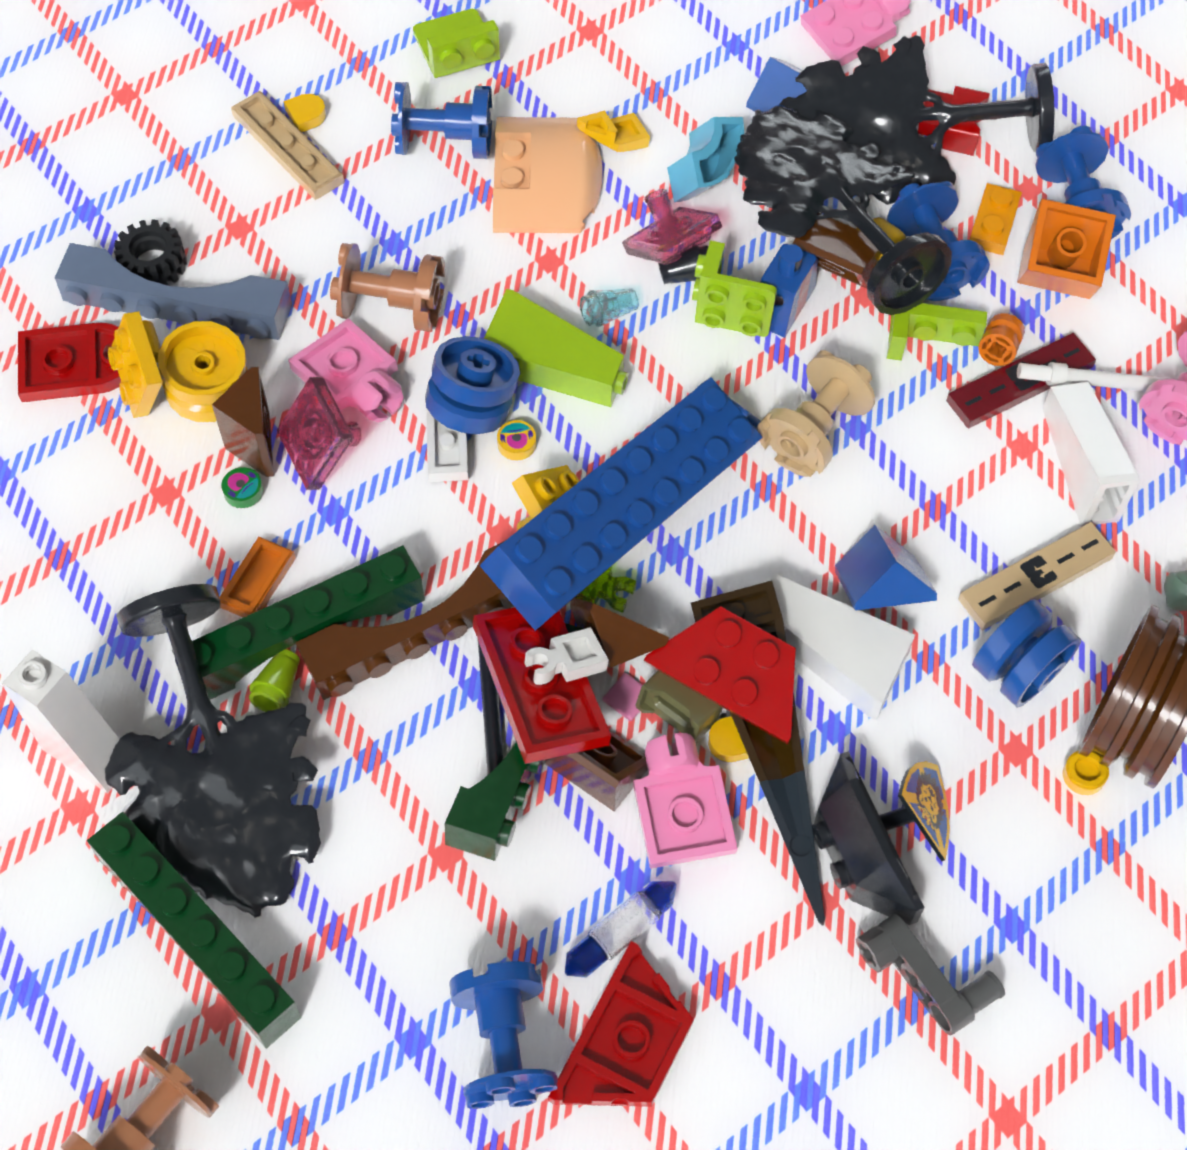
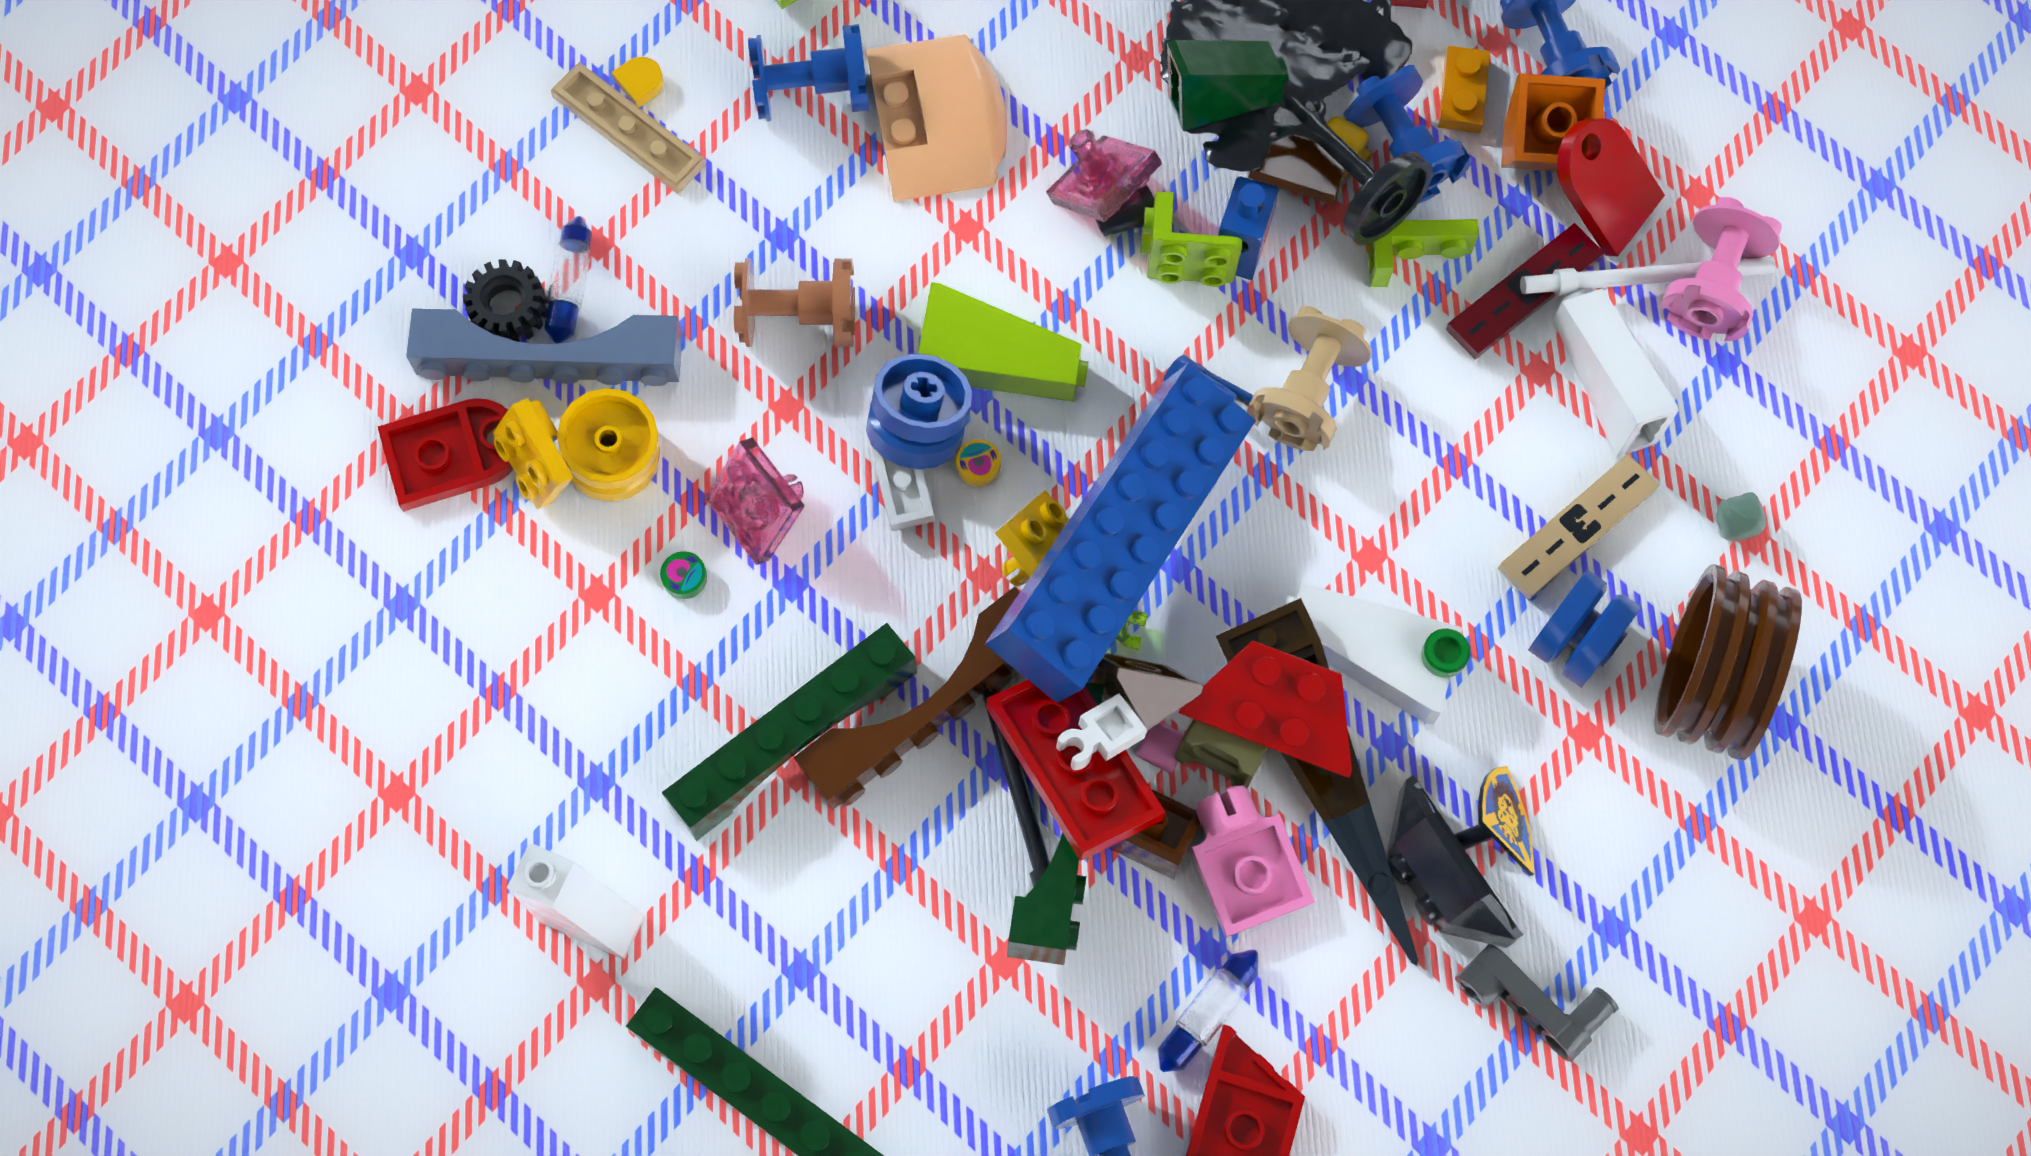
camera: 10 degrees left, 10 degrees up
black plant [104,584,321,918] -> none
reddish brown slope [212,366,274,477] -> none
orange tile [220,536,296,618] -> none
lime cone [249,649,300,712] -> none
bright pink plate [288,318,404,422] -> none
yellow slope [576,110,650,152] -> none
clear light blue cone [580,288,639,327] -> none
medium azure brick [667,117,744,203] -> none
yellow tile [708,716,749,762] -> none
blue slope [835,525,937,611] -> none
orange wheel [978,313,1025,366] -> none
yellow tile [1062,751,1109,795] -> none
none -> piece [544,216,592,344]
none -> dark green slope [1167,40,1289,131]
none -> green tile [1421,628,1471,678]
none -> red tile [1557,118,1665,257]

